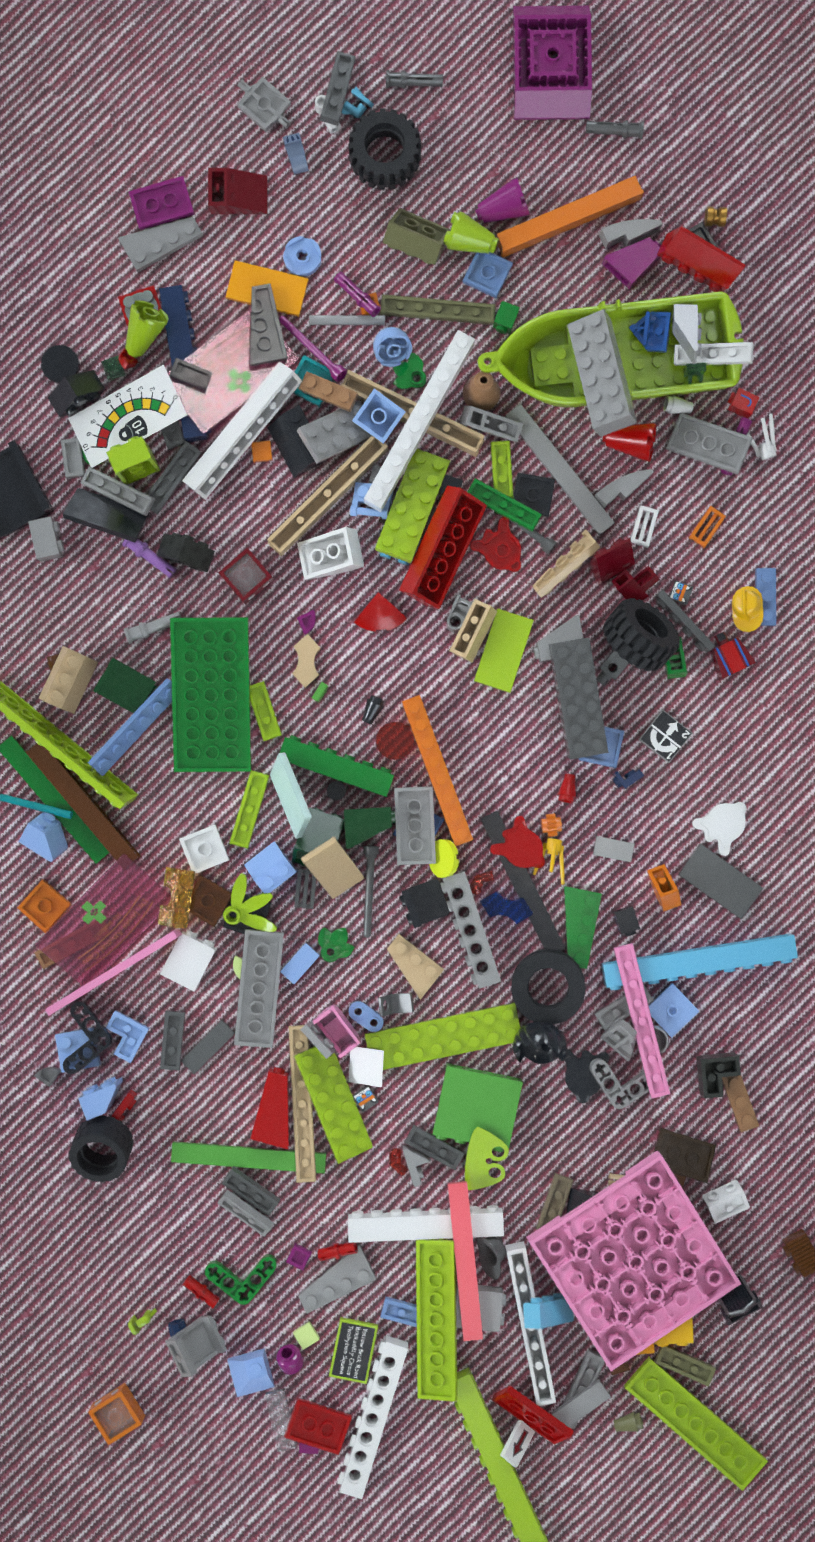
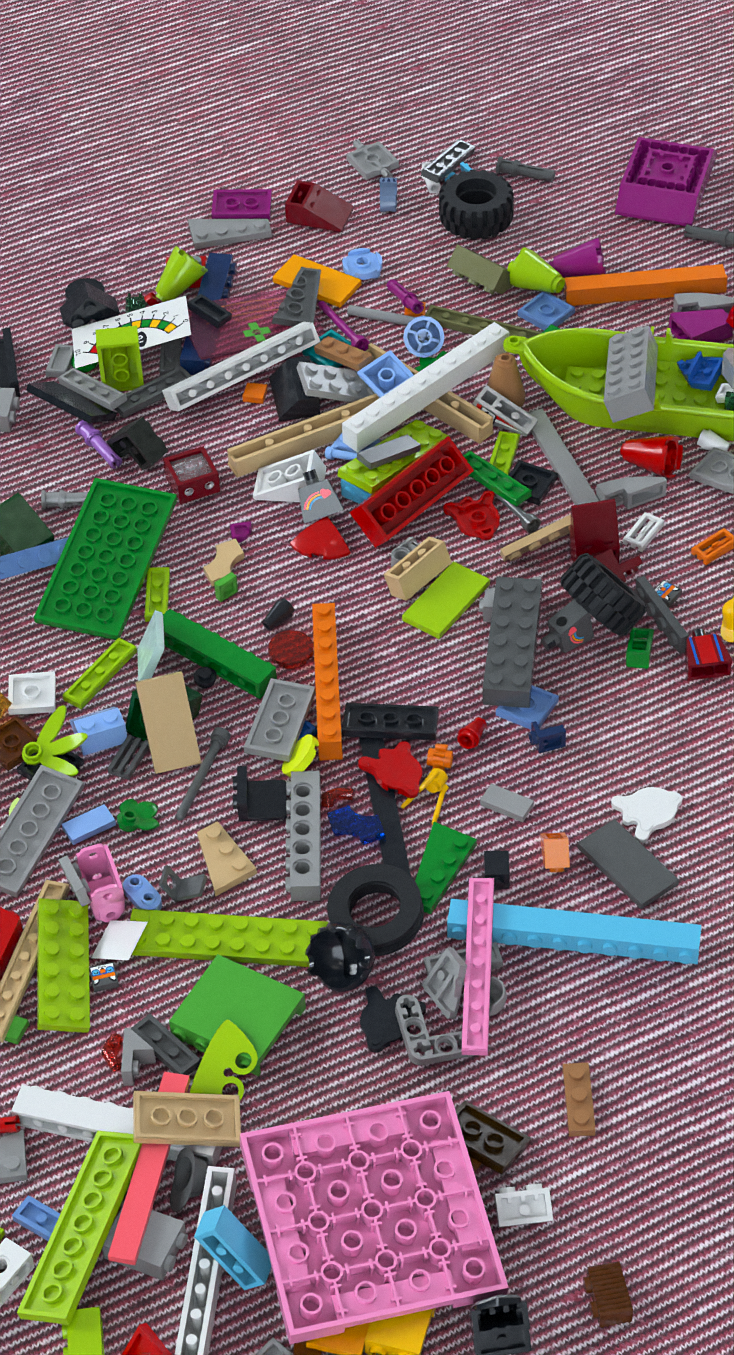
camera: 20 degrees right, 40 degrees down
dark green slope [344,807,396,849] -> none
tile [638,710,693,763] -> none
light blue plate [648,983,699,1038] -> none
pearl dark grey brick [696,1052,741,1098] -> none
none -> tan tile [133,1091,241,1147]
none -> torso [298,469,345,524]
none -> black tile [342,703,439,740]
none -> tile [357,434,421,470]

